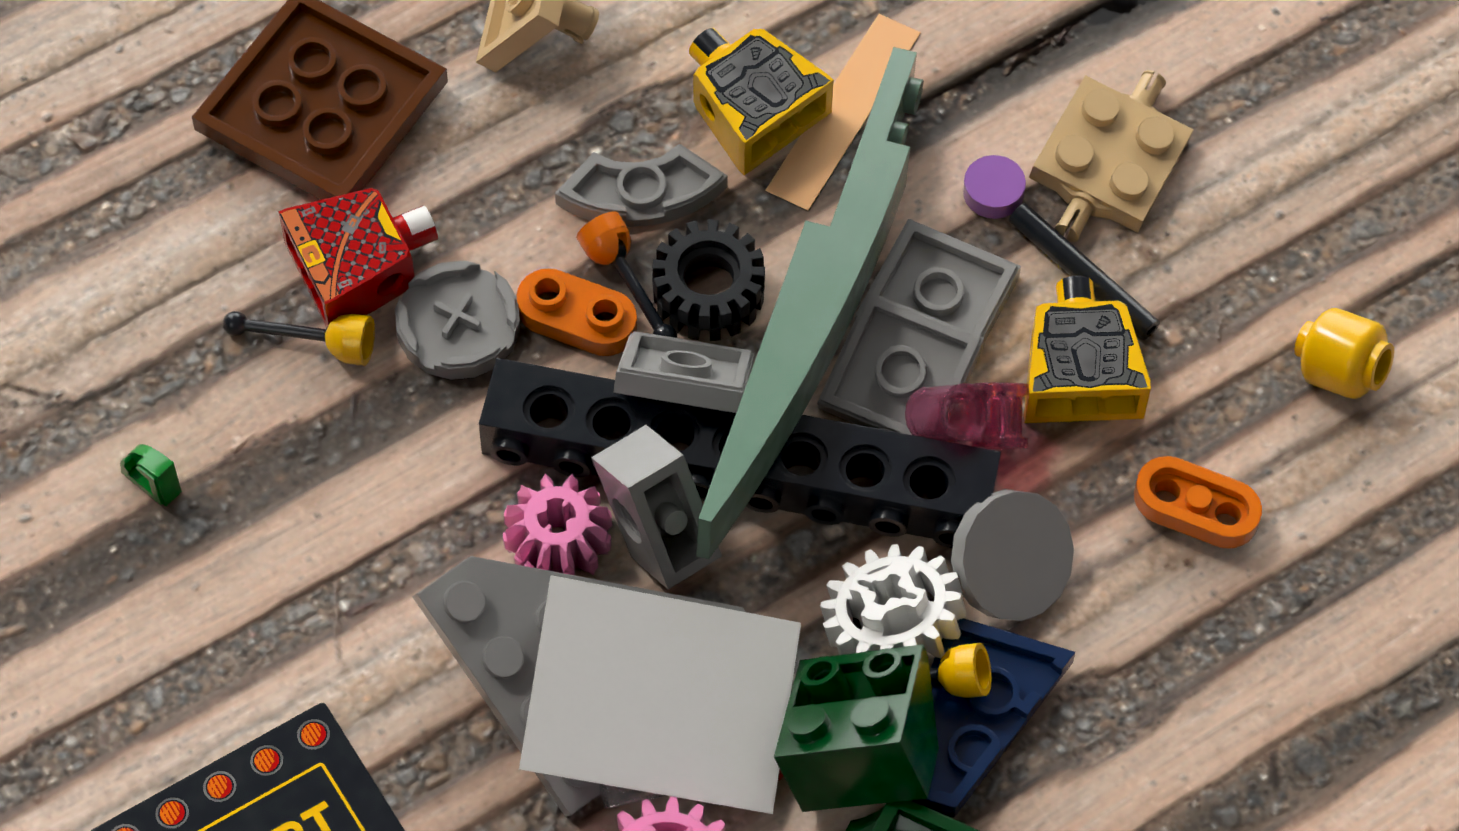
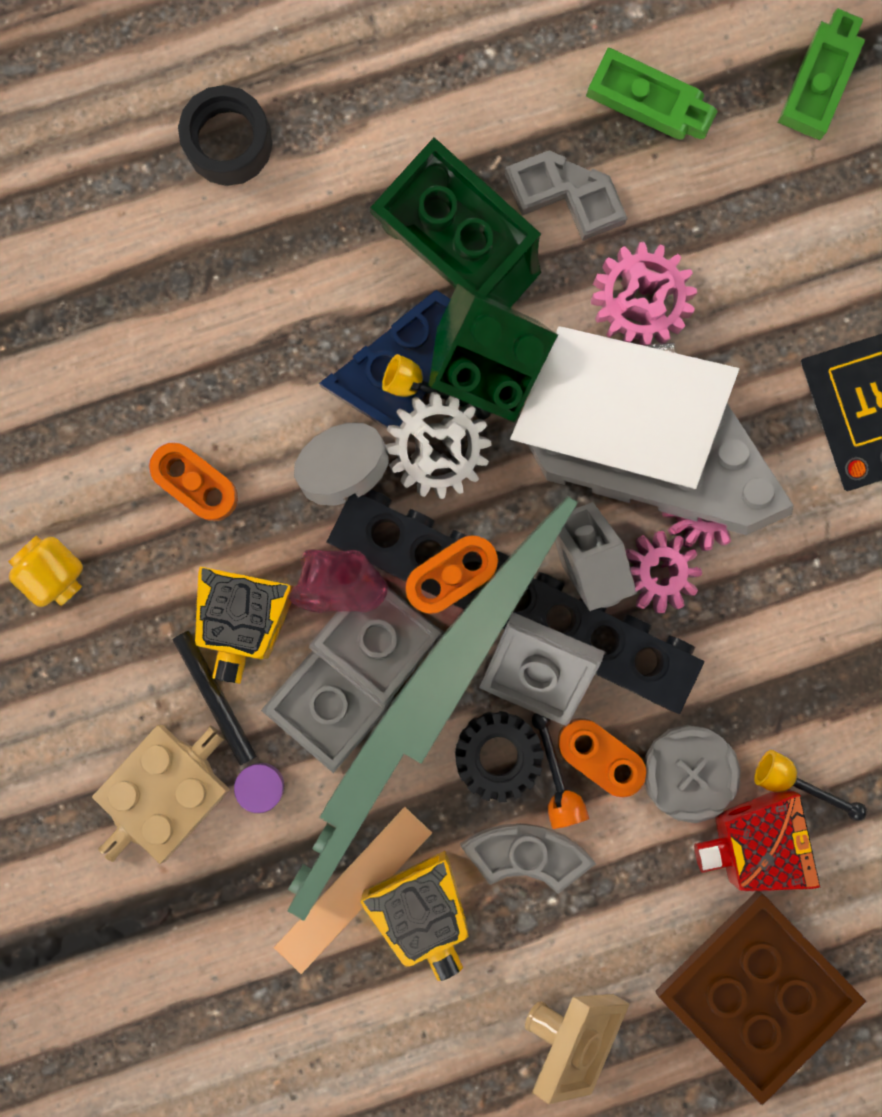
camera: 165 degrees left, 25 degrees up
none -> orange plate [406,536,498,614]

